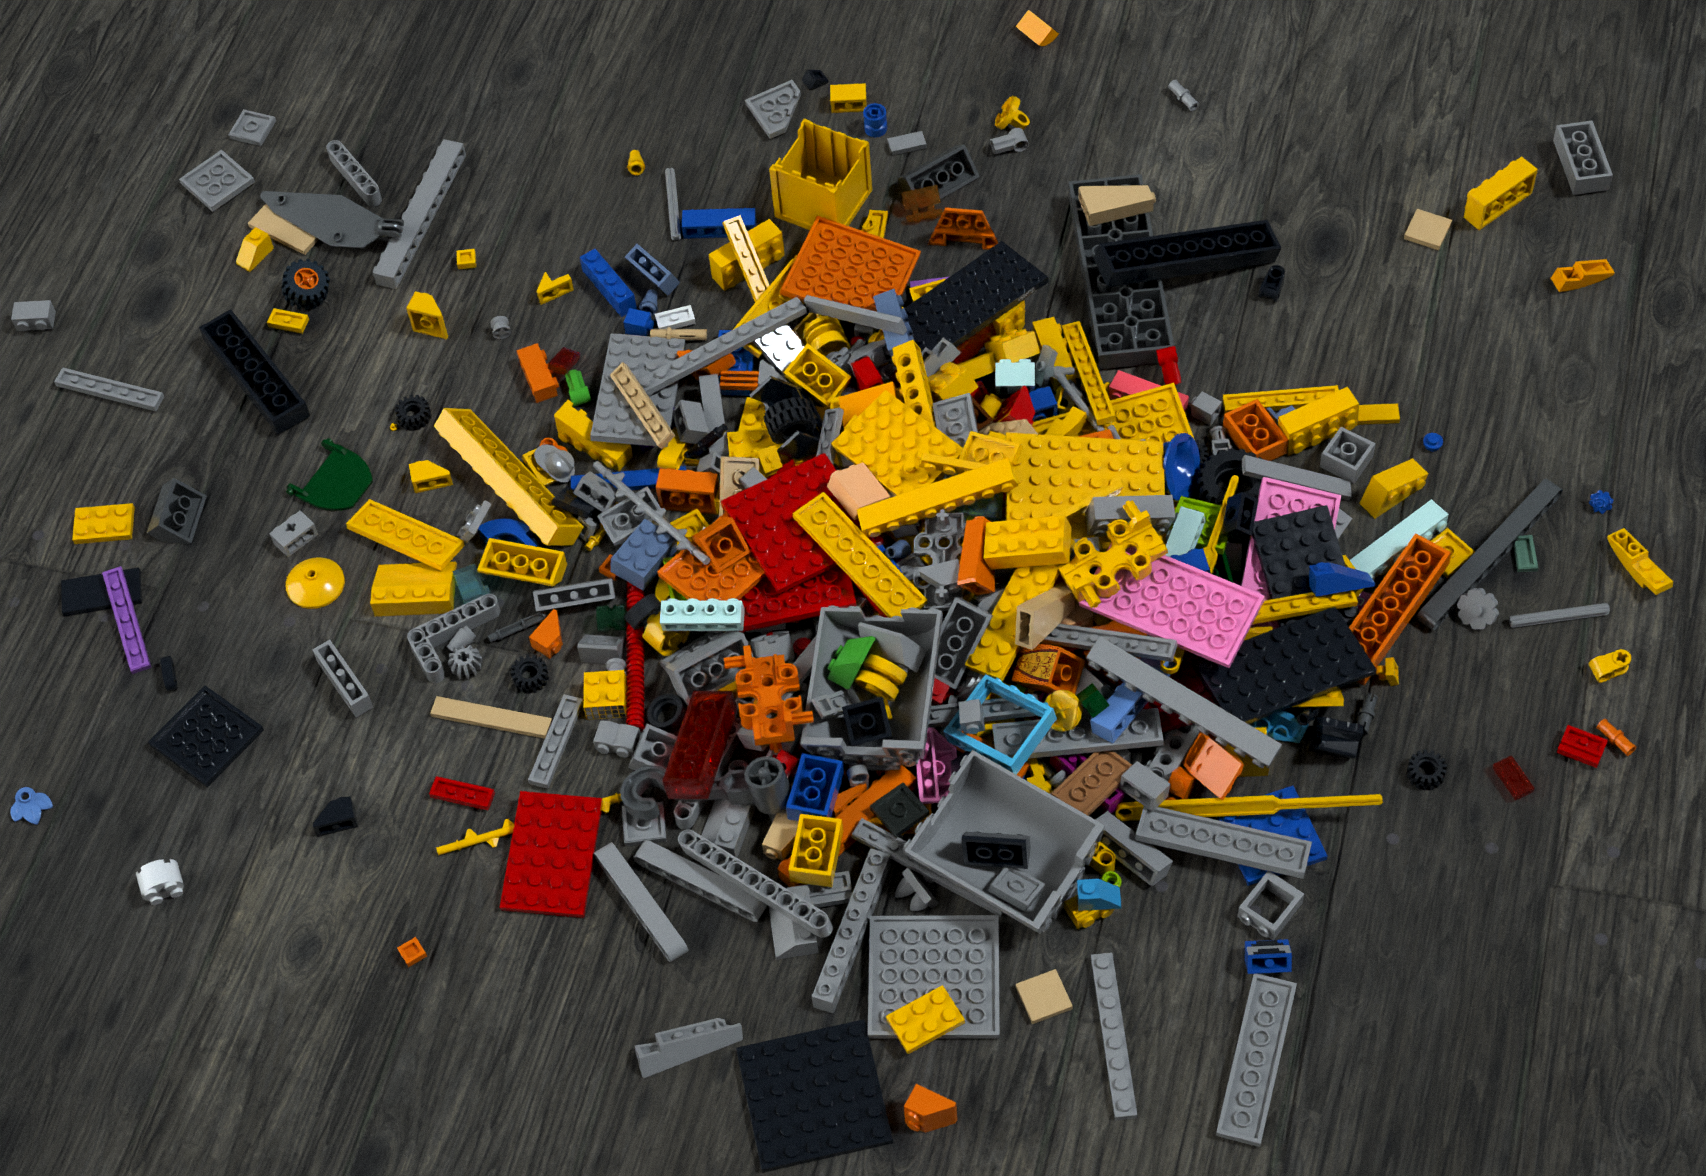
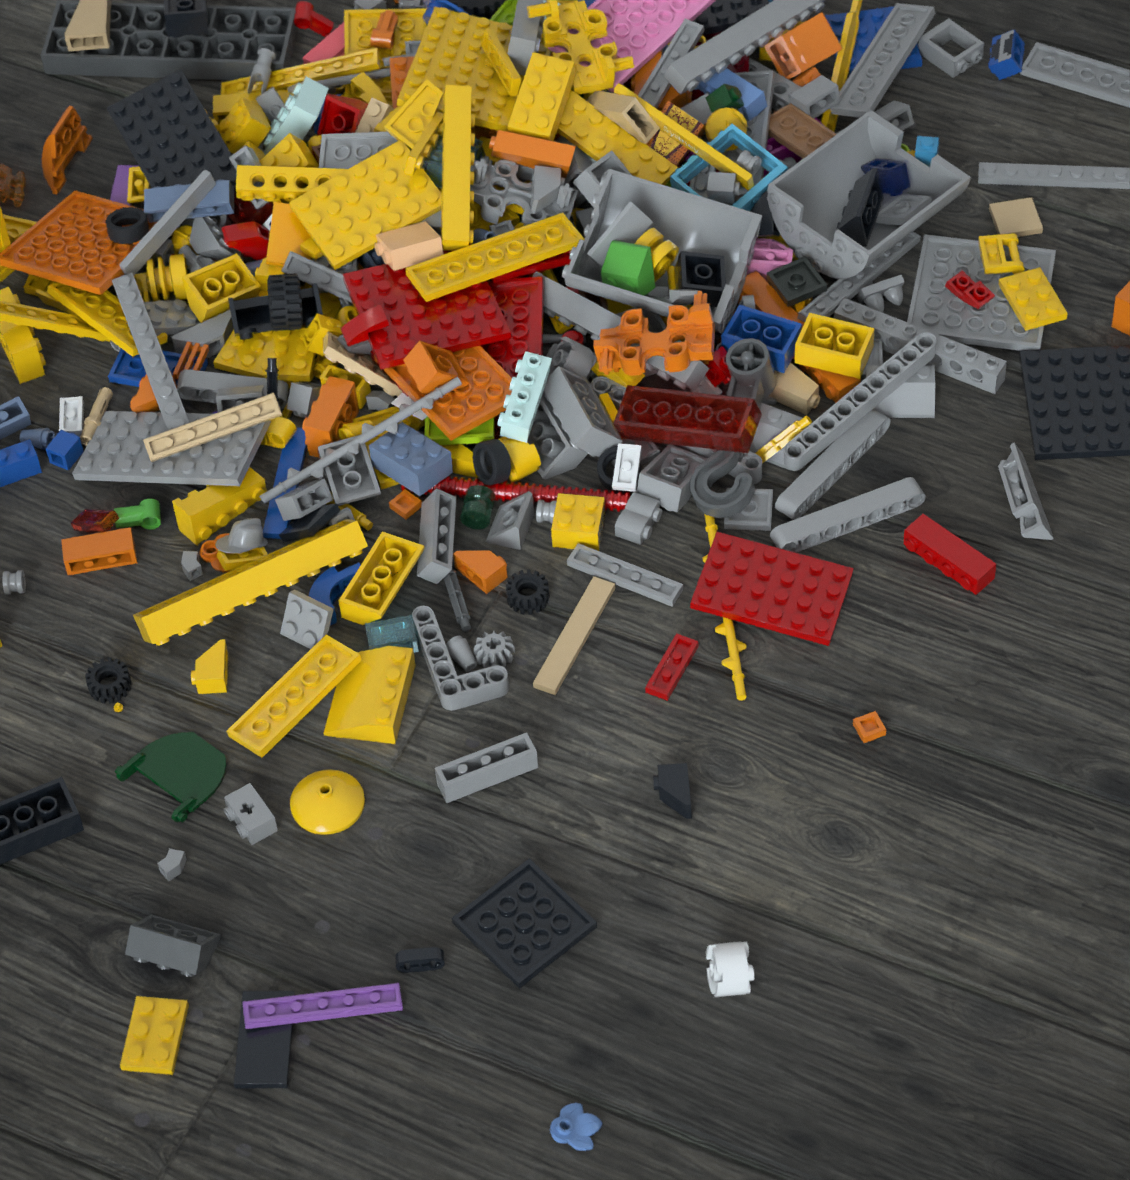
camera: 80 degrees left, 5 degrees down
none -> black tyre [106,207,149,244]
none -> light grey piece [158,849,187,881]
none -> light grey piece [181,551,203,581]
none -> light grey piece [248,48,276,94]
none -> yellow cone [339,419,373,440]
none -> red slope [341,305,389,347]
none -> orange piece [370,10,398,50]
none -> white plate [612,443,642,492]
none -> yellow tile [614,83,754,191]
none -> light grey wheel [736,150,762,176]
none -> yellow piece [755,415,812,464]
none -> clear blue slope [861,158,911,196]
none -> red brick [903,514,996,595]
none -> red slope [945,270,995,309]
none -> yellow plate [978,234,1025,274]

